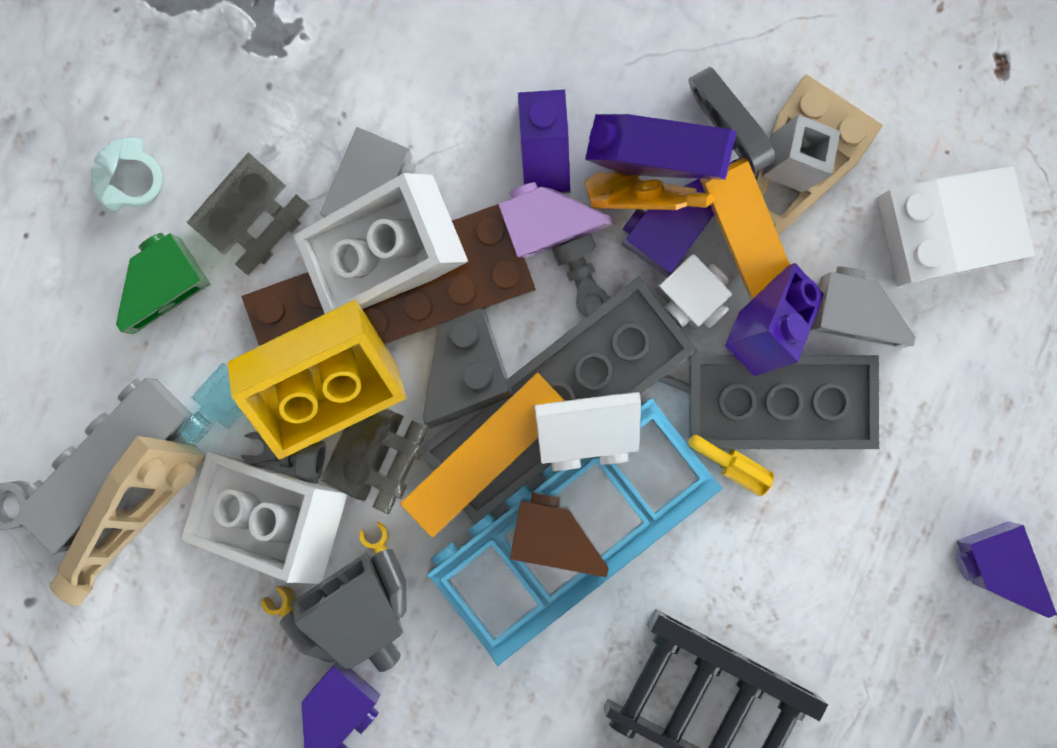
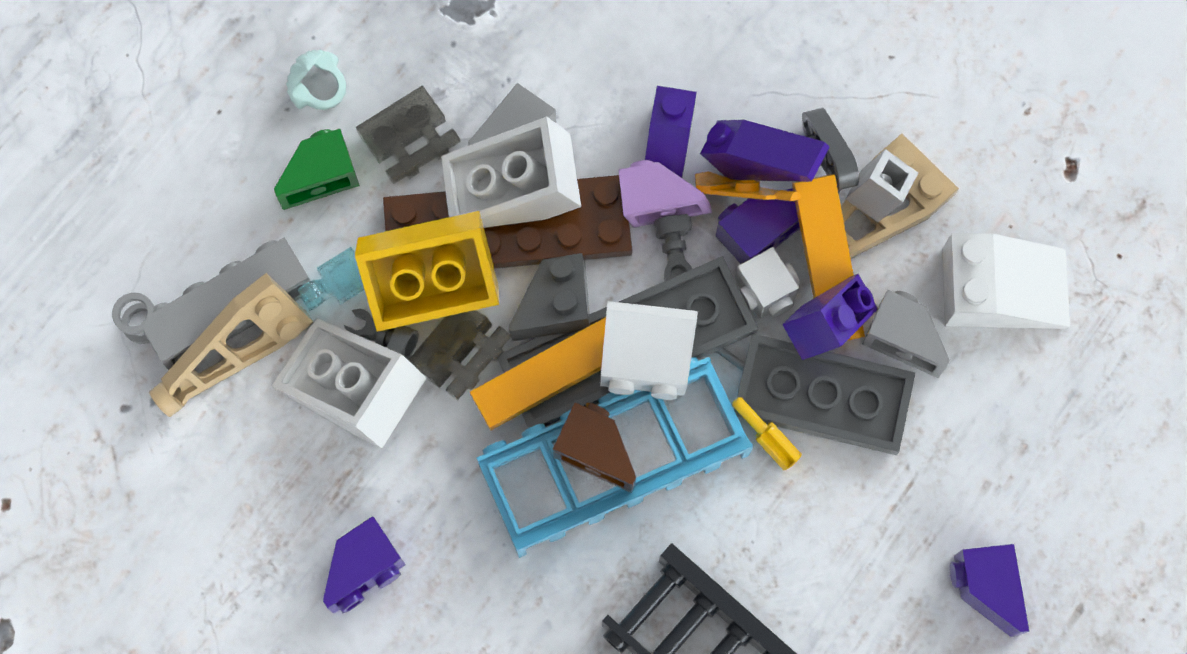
camera: 15 degrees right, 15 degrees down
dark grey torso [262,522,407,672] -> none

